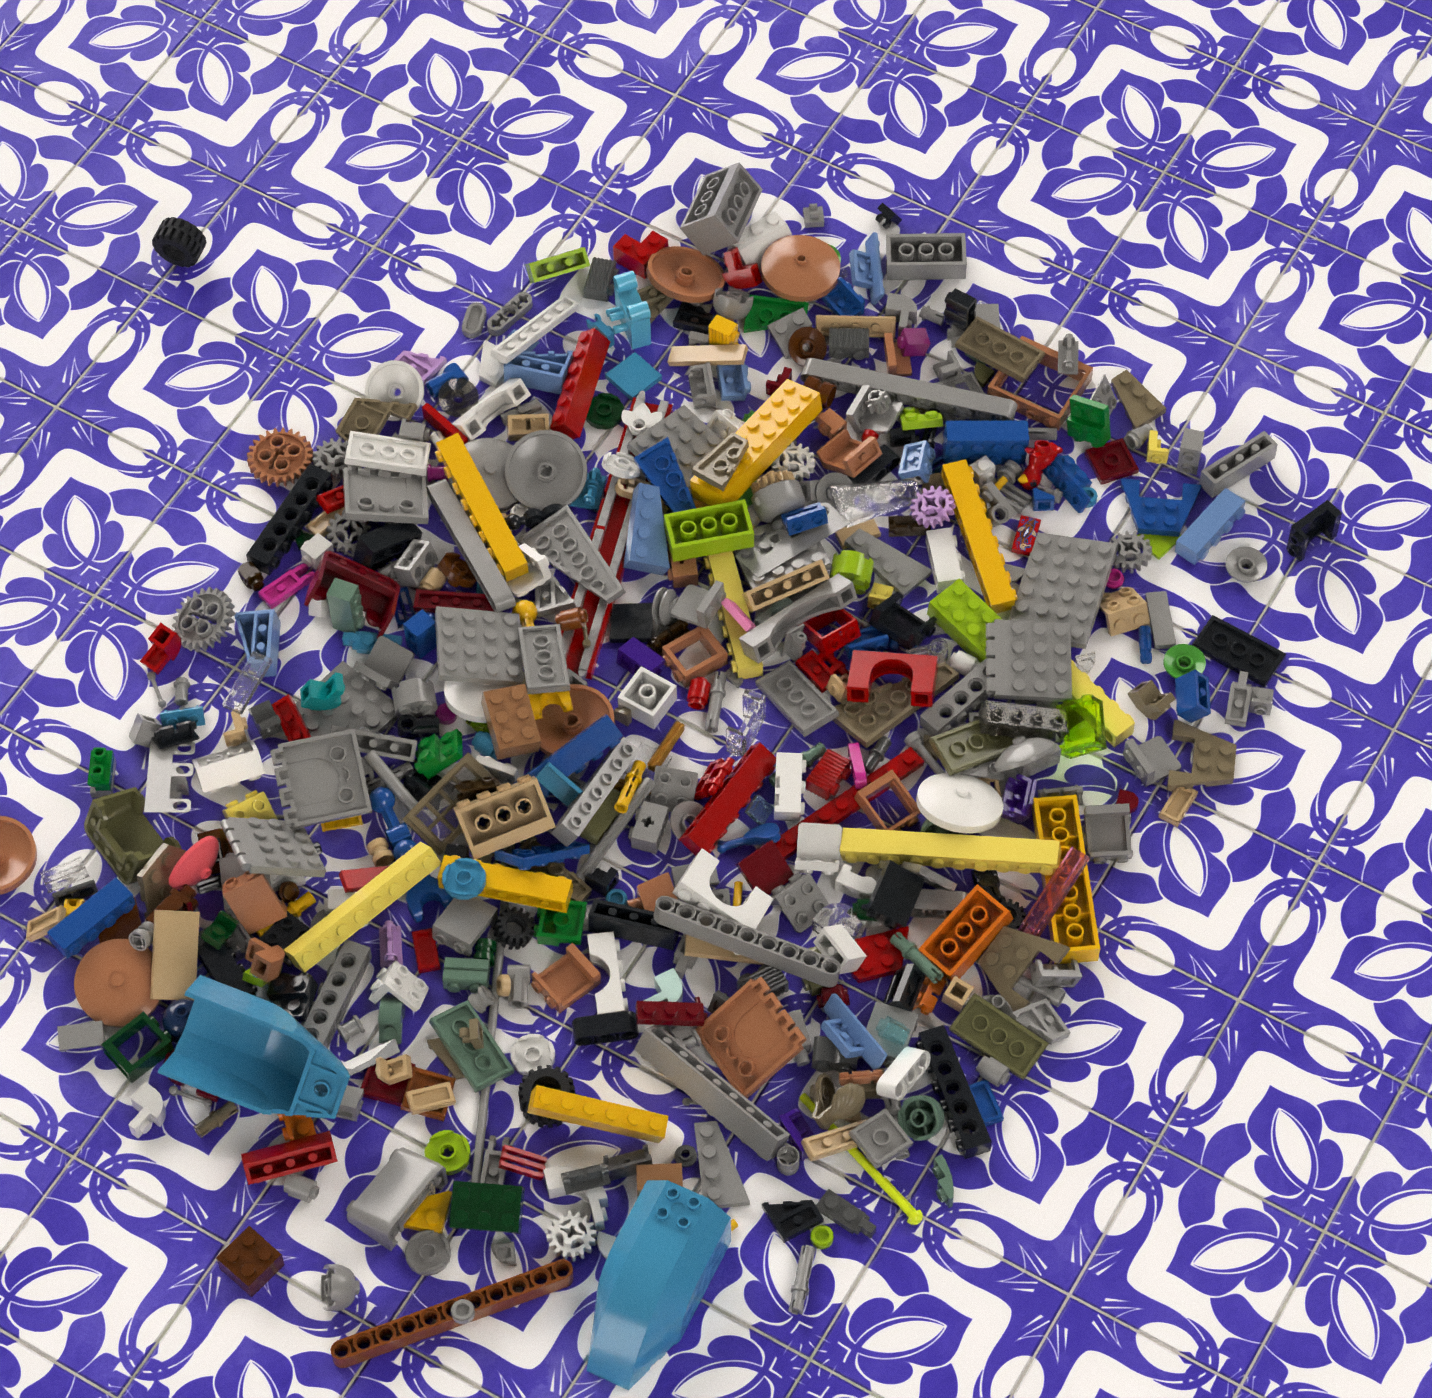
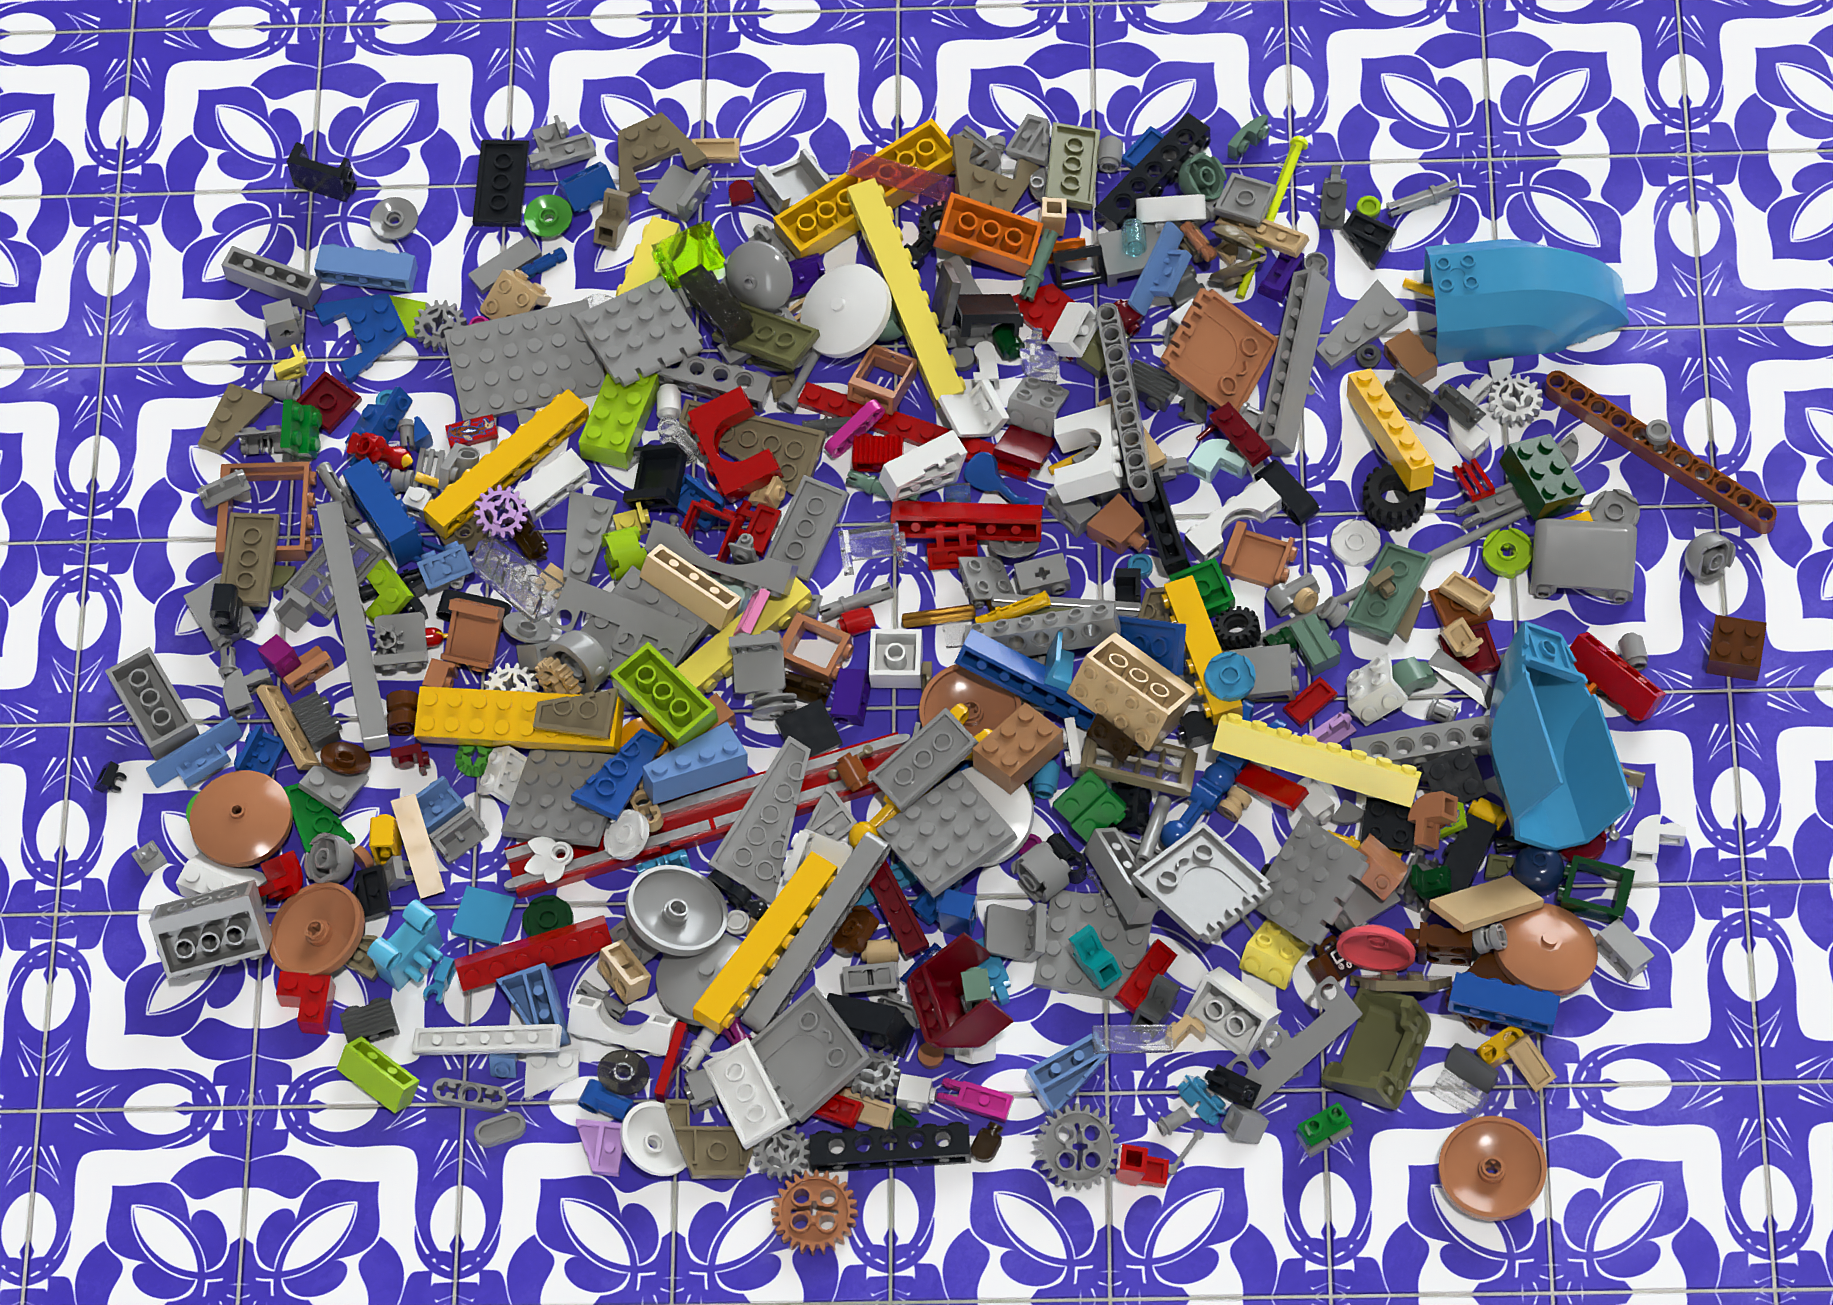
camera: 115 degrees left, 5 degrees up
blue bracket [781,502,828,536] -> none

